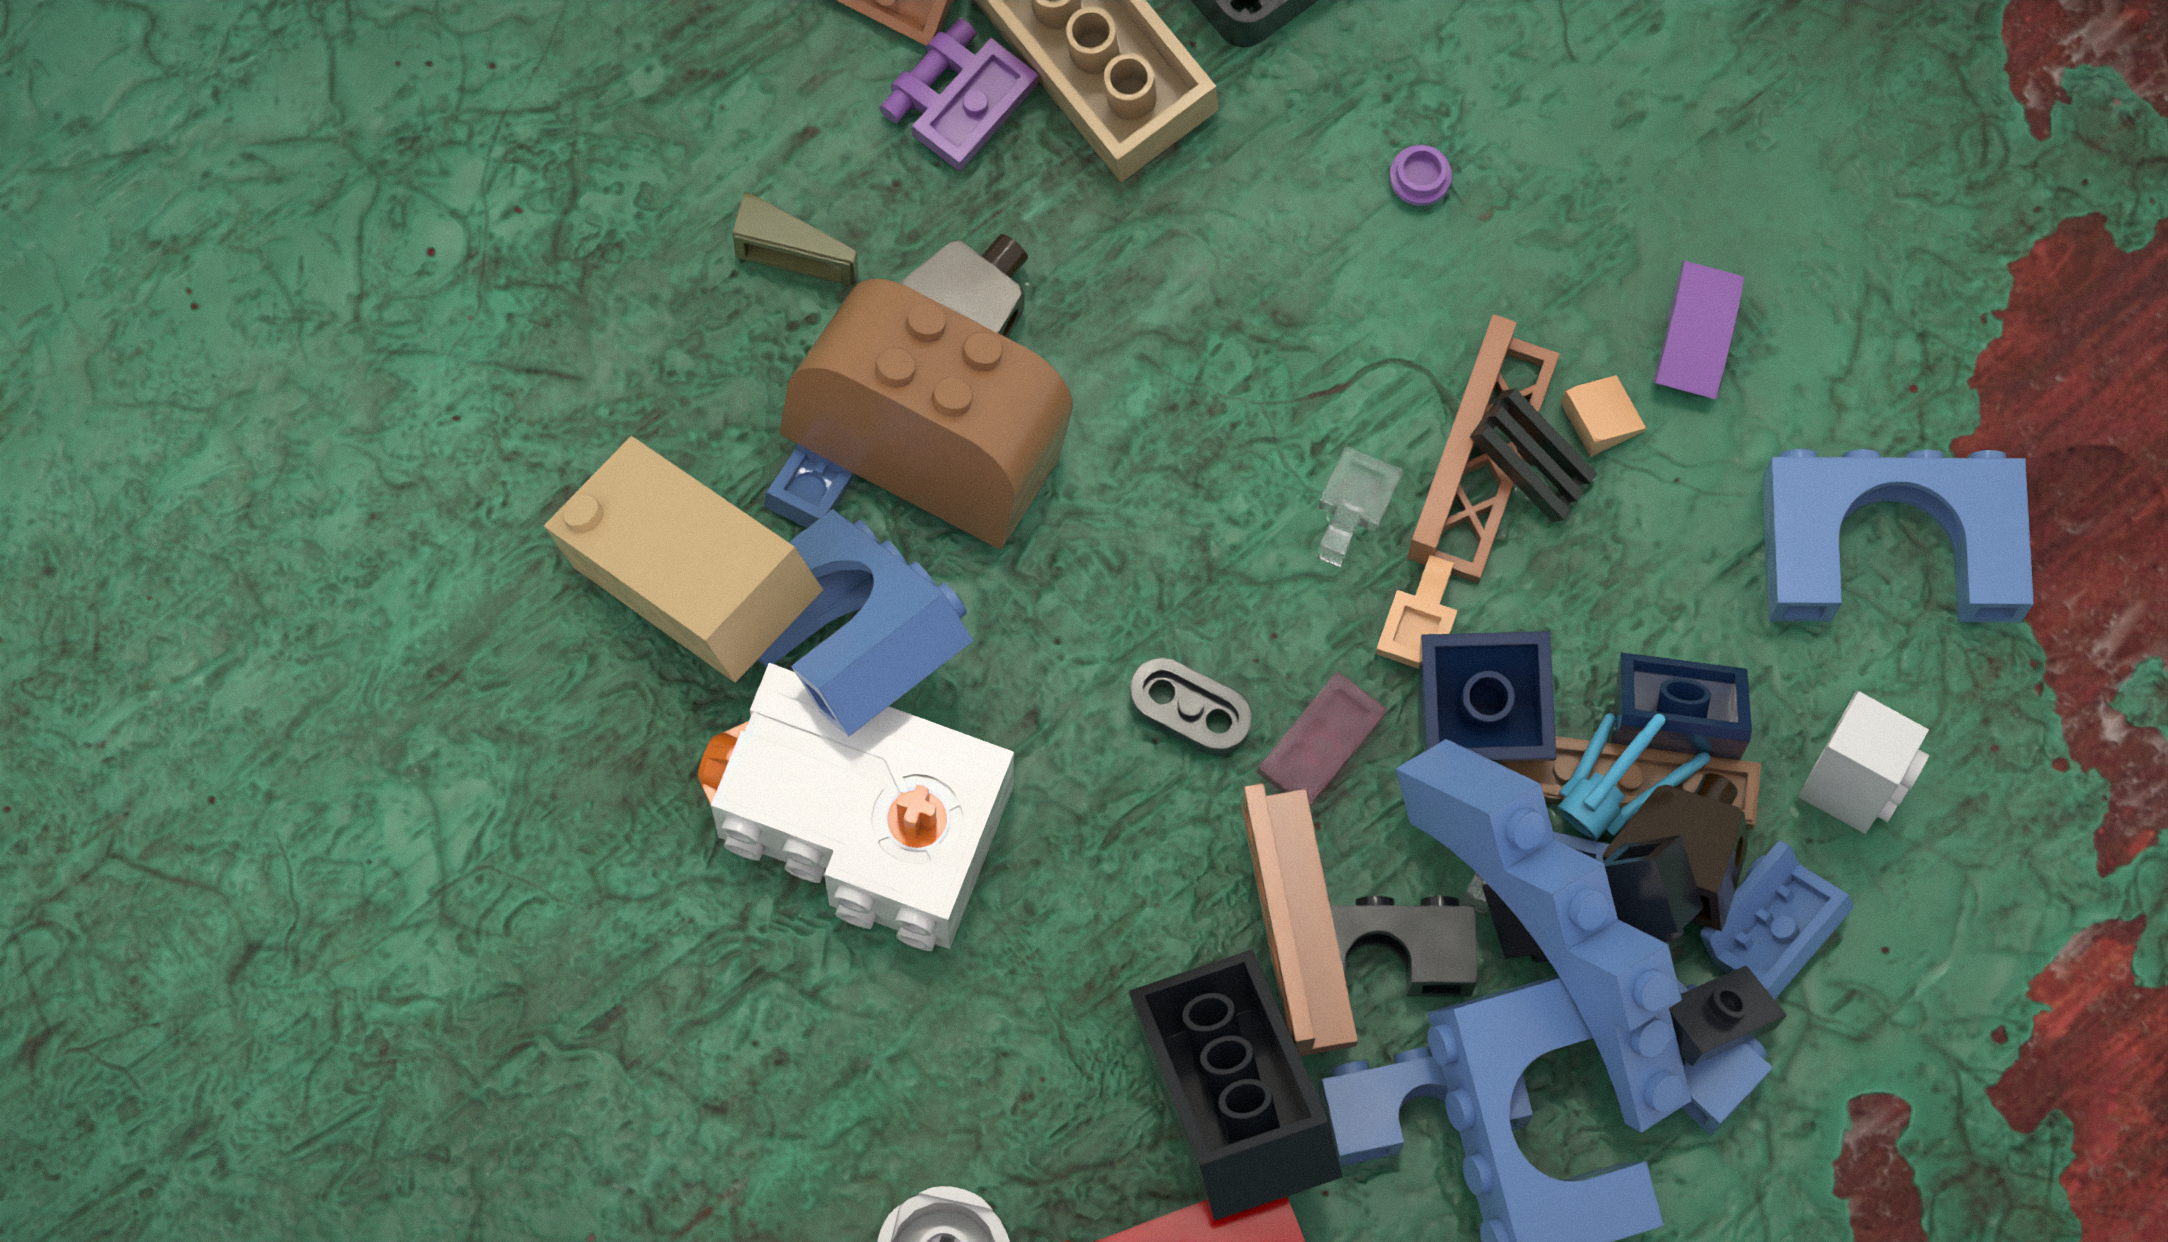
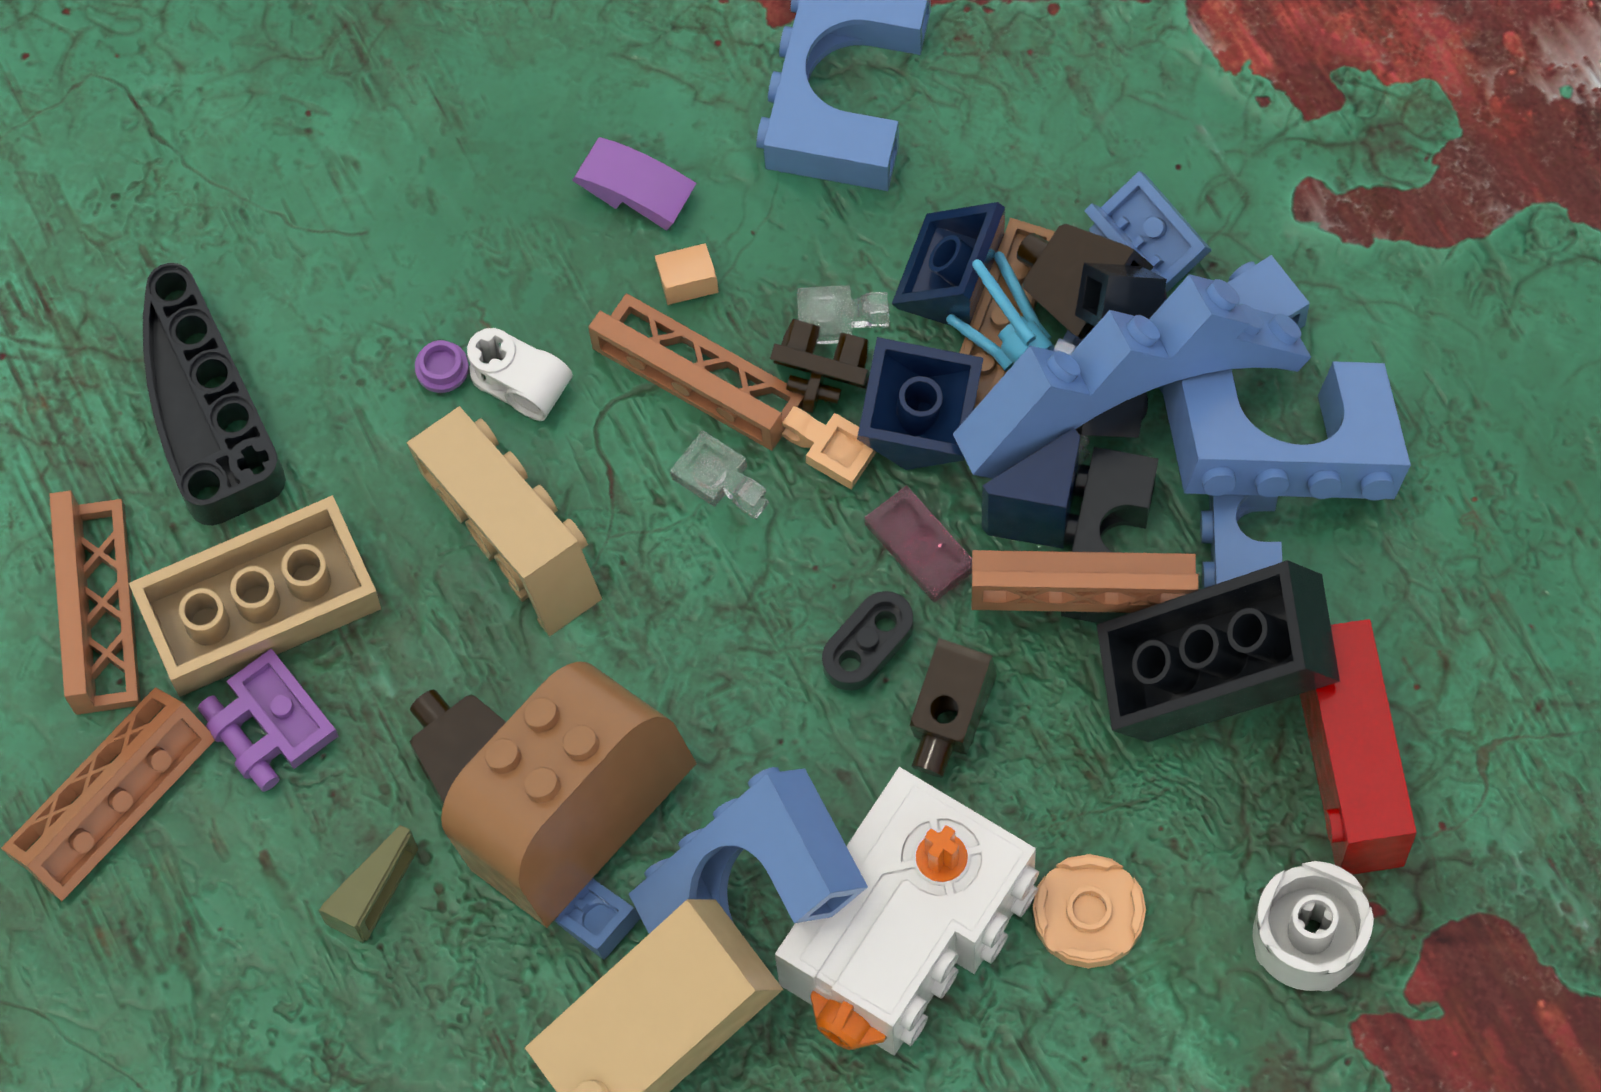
camera: 70 degrees left, 5 degrees down
pearl dark grey tile [1470,388,1597,522] -> none
black plate [1669,965,1787,1066] -> none
white wedge [1797,691,1929,834] -> none
none -> tan wedge [406,406,602,637]
none -> white piece [467,328,573,421]
none -> dark brown hips [770,319,870,414]
none -> clear plate [797,285,890,344]
none -> dark brown torso [910,638,997,778]
none -> dark blue slope [981,428,1080,549]
none -> light nougat tile [1032,854,1146,969]

